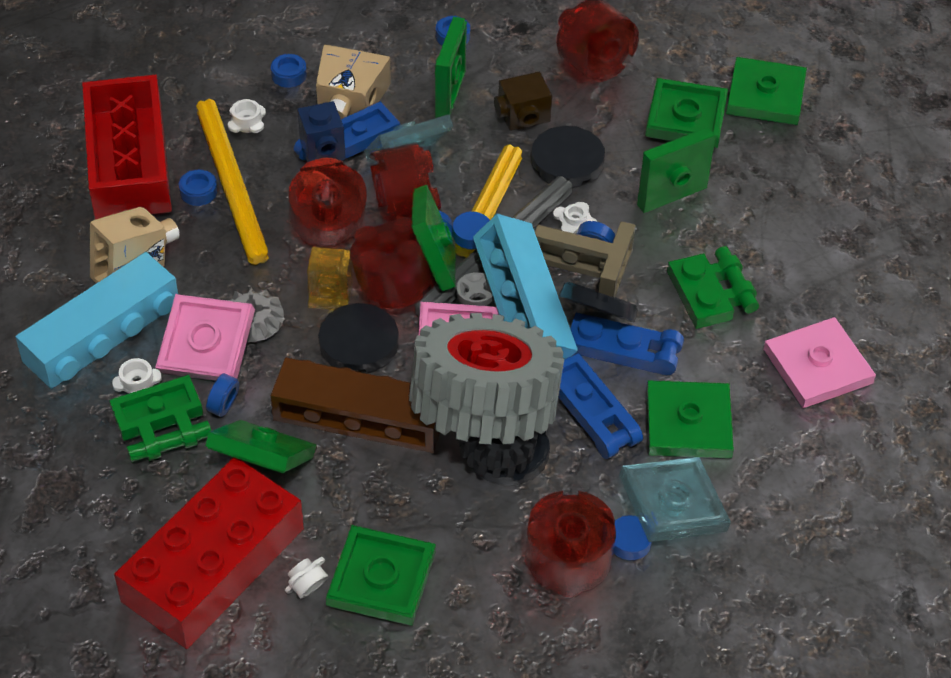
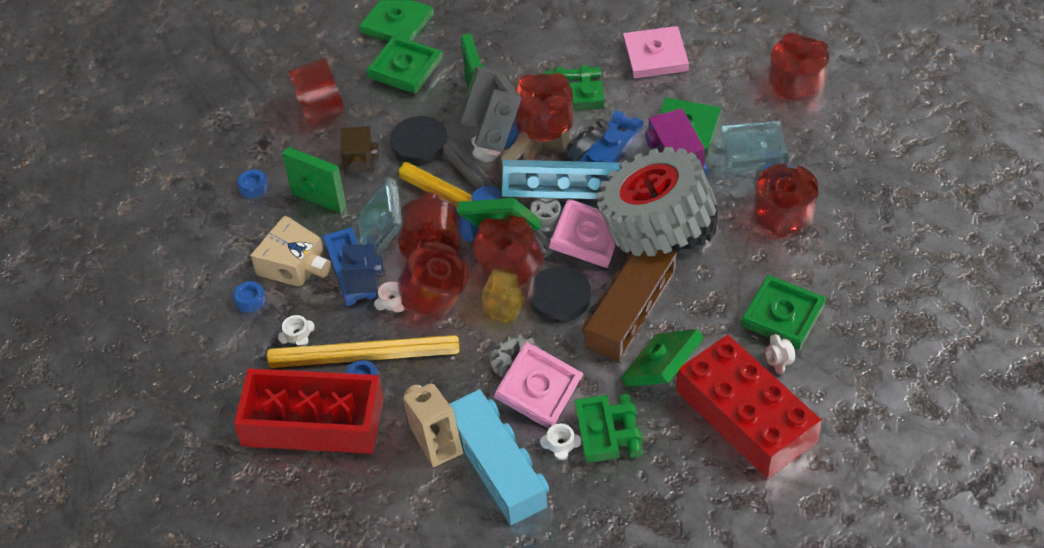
camera: 70 degrees left, 0 degrees up
blue tile [206,373,239,417] -> none
none -> dark grey panel [458,66,522,152]
none -> clear red brick [515,73,574,141]
none -> magenta piece [645,108,705,170]
none -> clear red brick [769,32,829,101]

